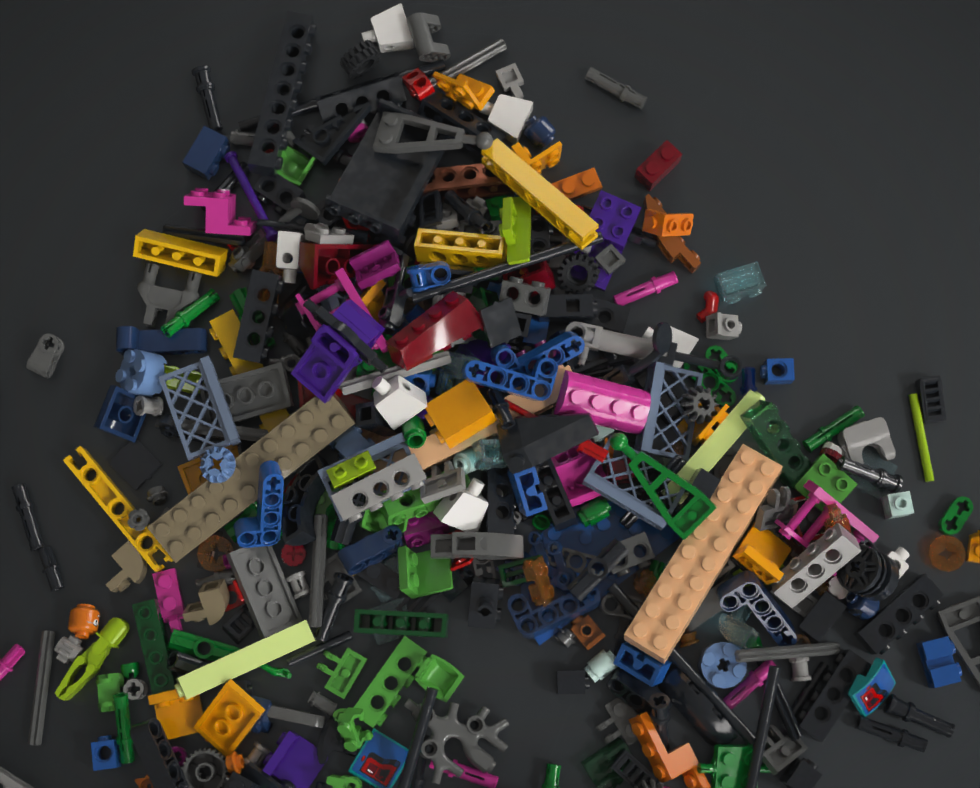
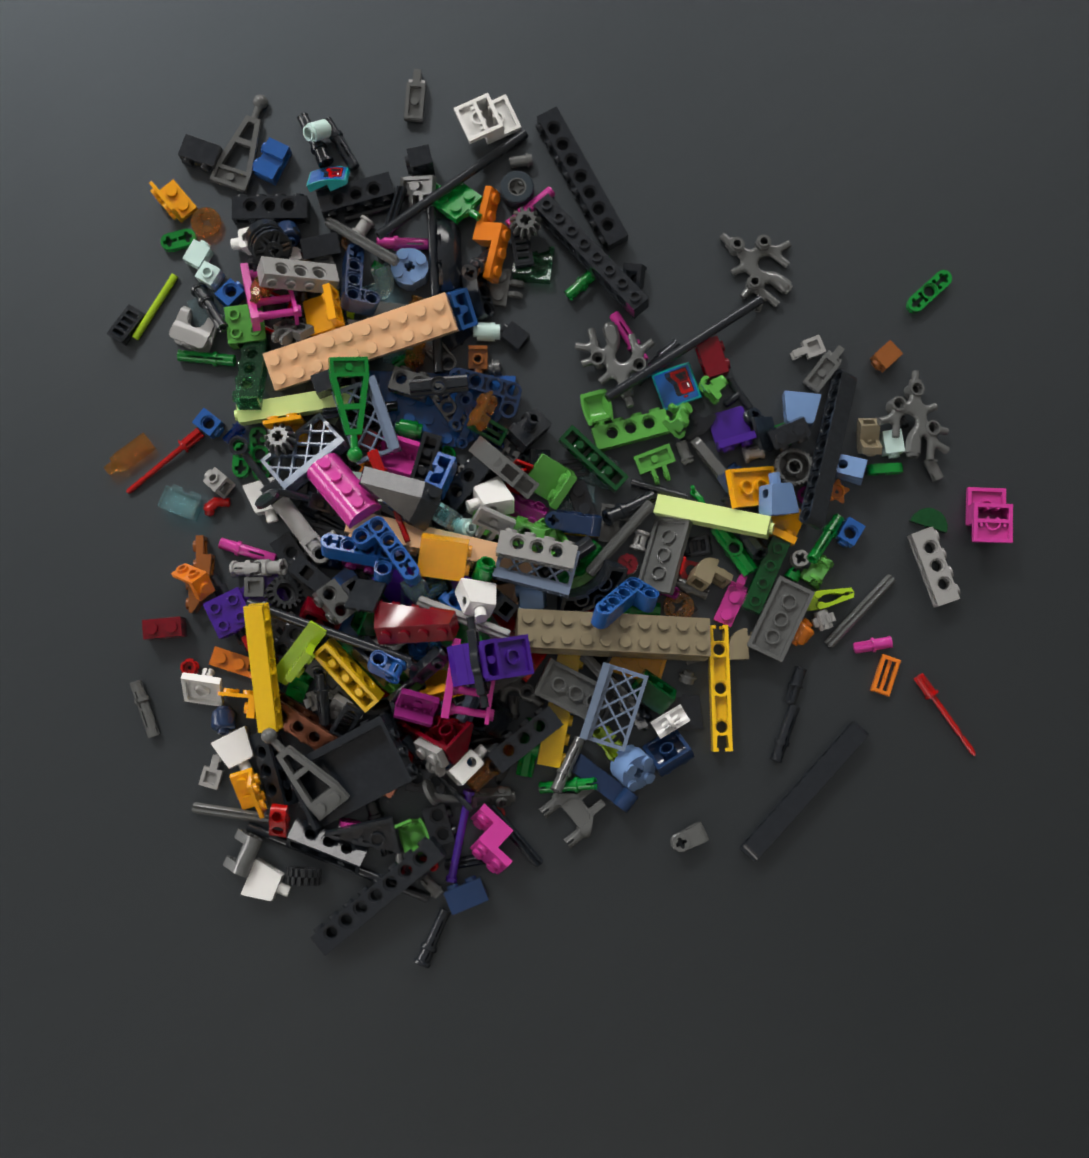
camera: 140 degrees left, 5 degrees up
dark grey plate [127,509,150,531] -> none
yellow brick [133,229,228,277] -> none
light grey bush [133,396,164,416] -> none
medium blue gear [199,446,236,483] -> none
orange plate [225,751,245,774] -> none
lime hinge [326,450,377,489] -> none
black axle [487,388,515,430] -> none
piece [819,442,845,465] -> none
none -> clear orange hinge [103,432,156,475]
none -> red piece [126,427,204,494]
none -> red plate [180,658,199,674]
none -> white tile [181,668,224,706]
none -> light aqua brick [182,239,214,270]
none -> blue brick [214,278,246,307]
none -> light grey piece [229,558,288,578]
none -> light aqua brick [303,119,332,142]
none -> dark grey pin [550,736,586,794]
none -> dark green brick [630,669,677,715]
none -> white hips [650,704,690,739]
none -> dark grey plate [746,576,815,663]
none -> medium blue torso [759,472,799,516]

